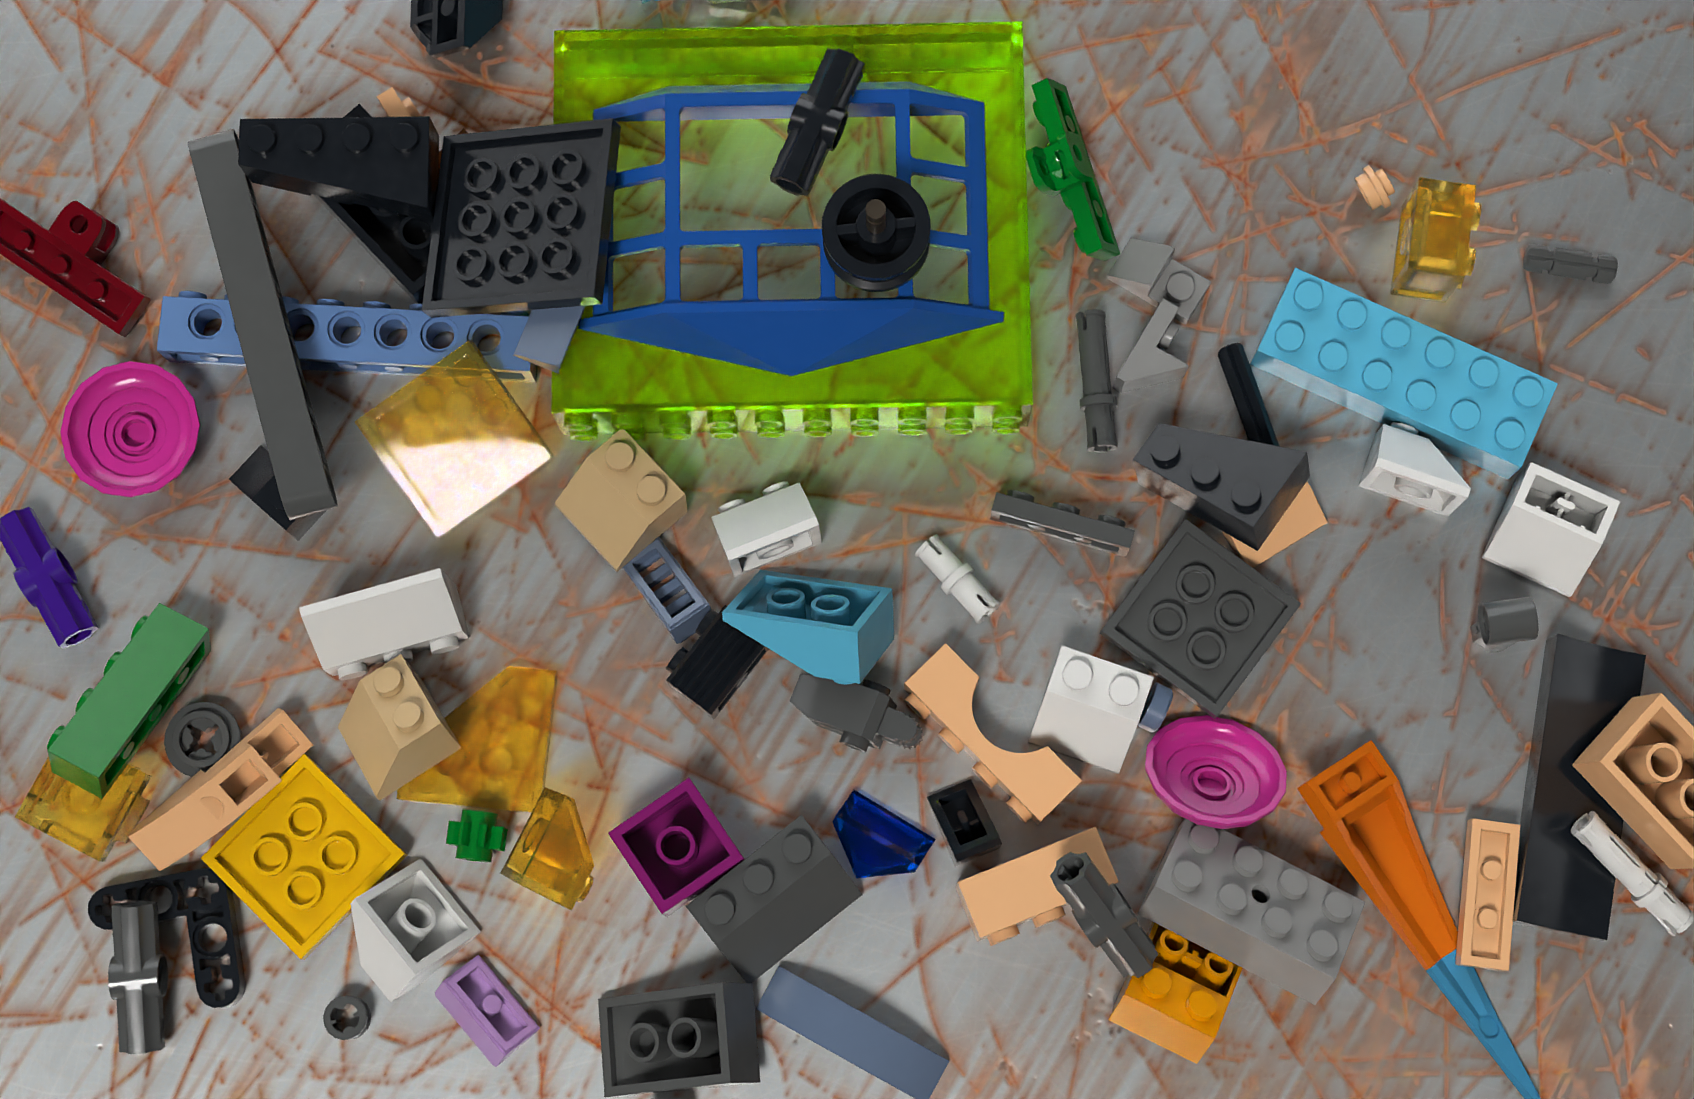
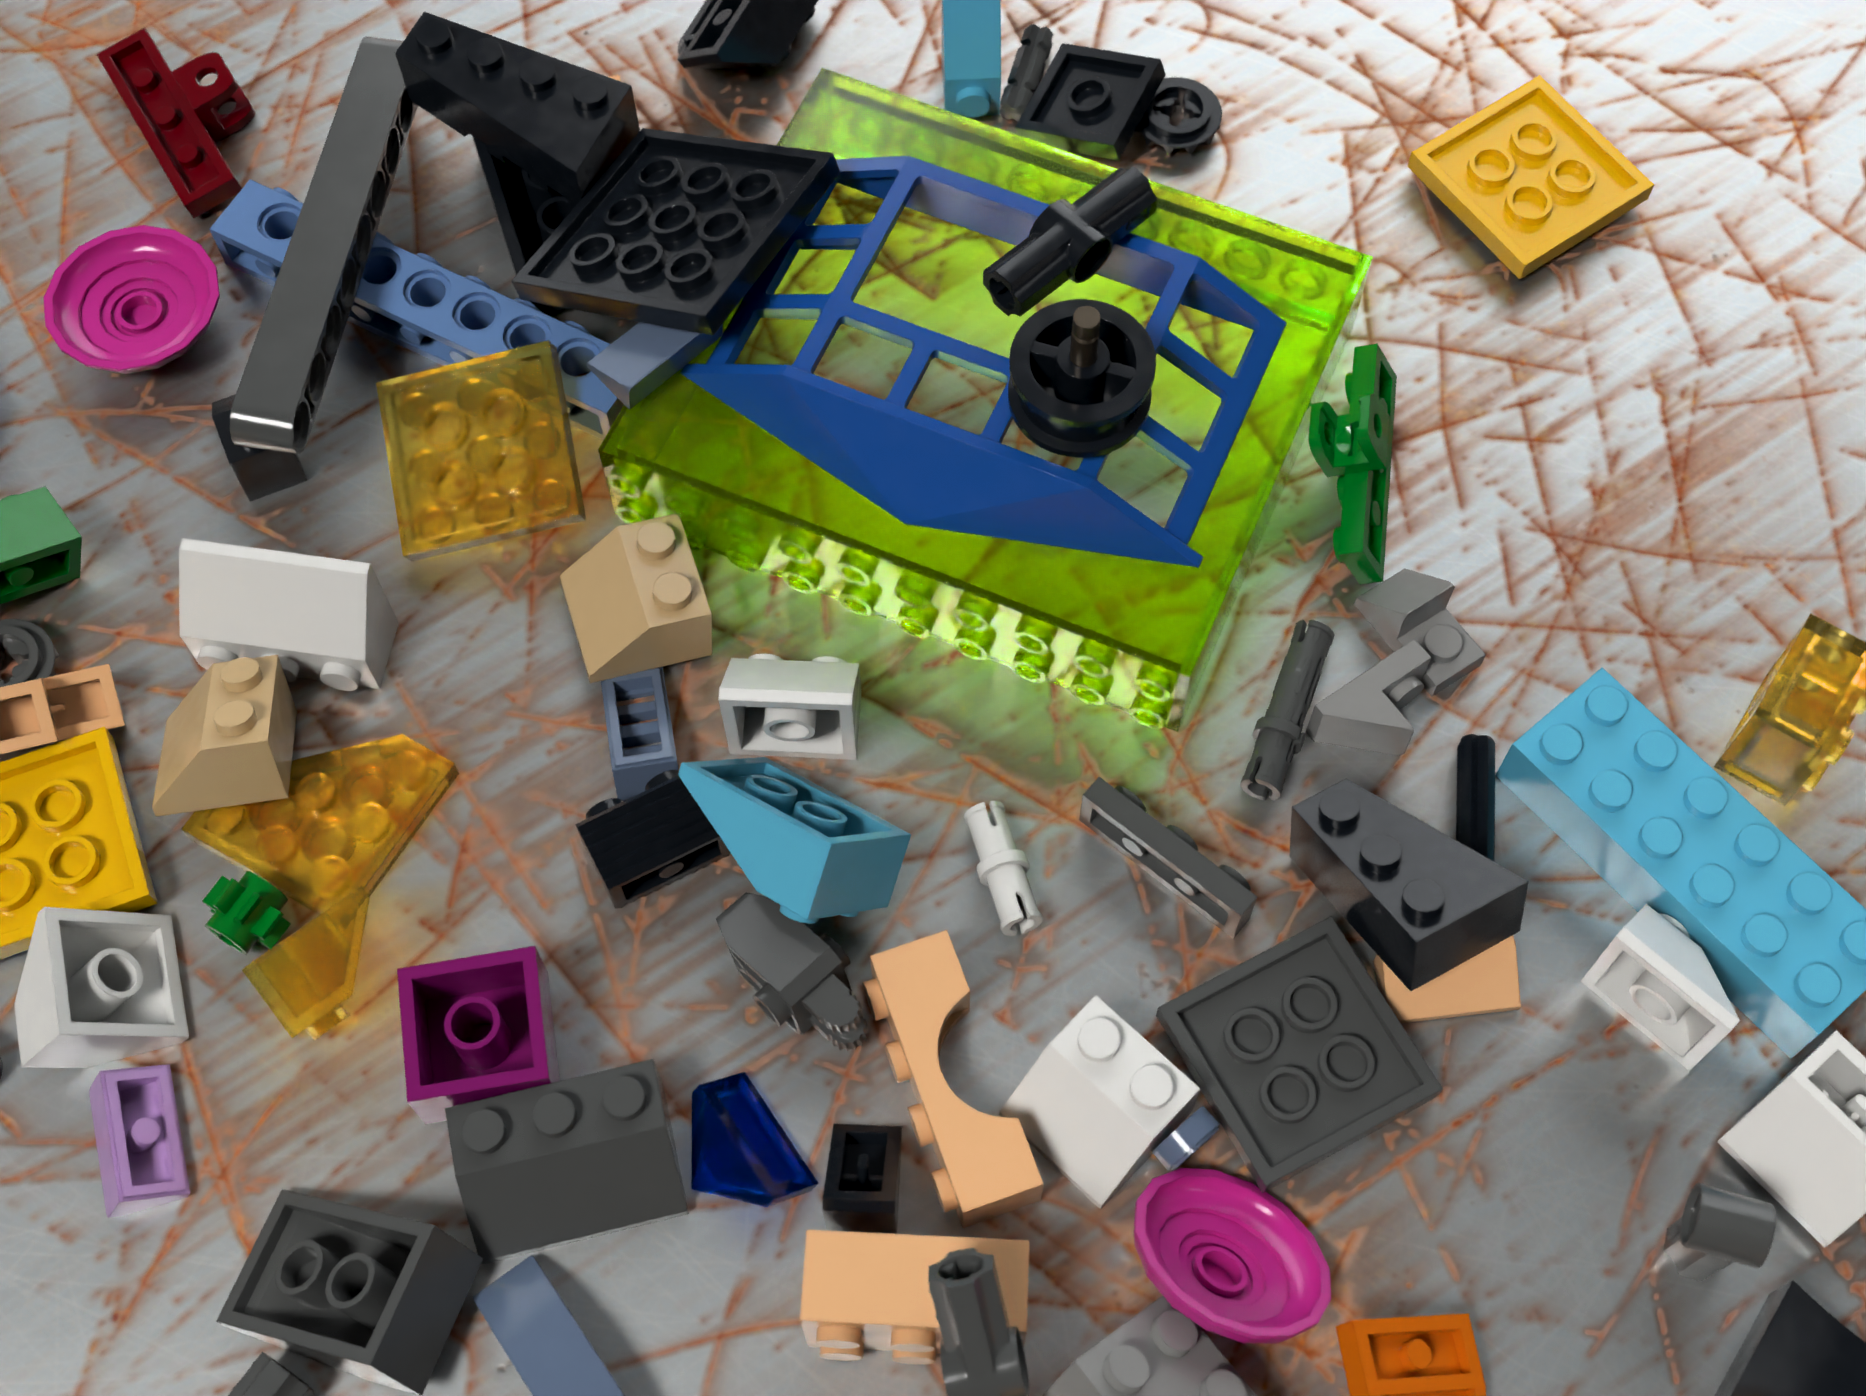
camera: 20 degrees right, 15 degrees down
light nougat plate [1354,165,1395,211] -> none

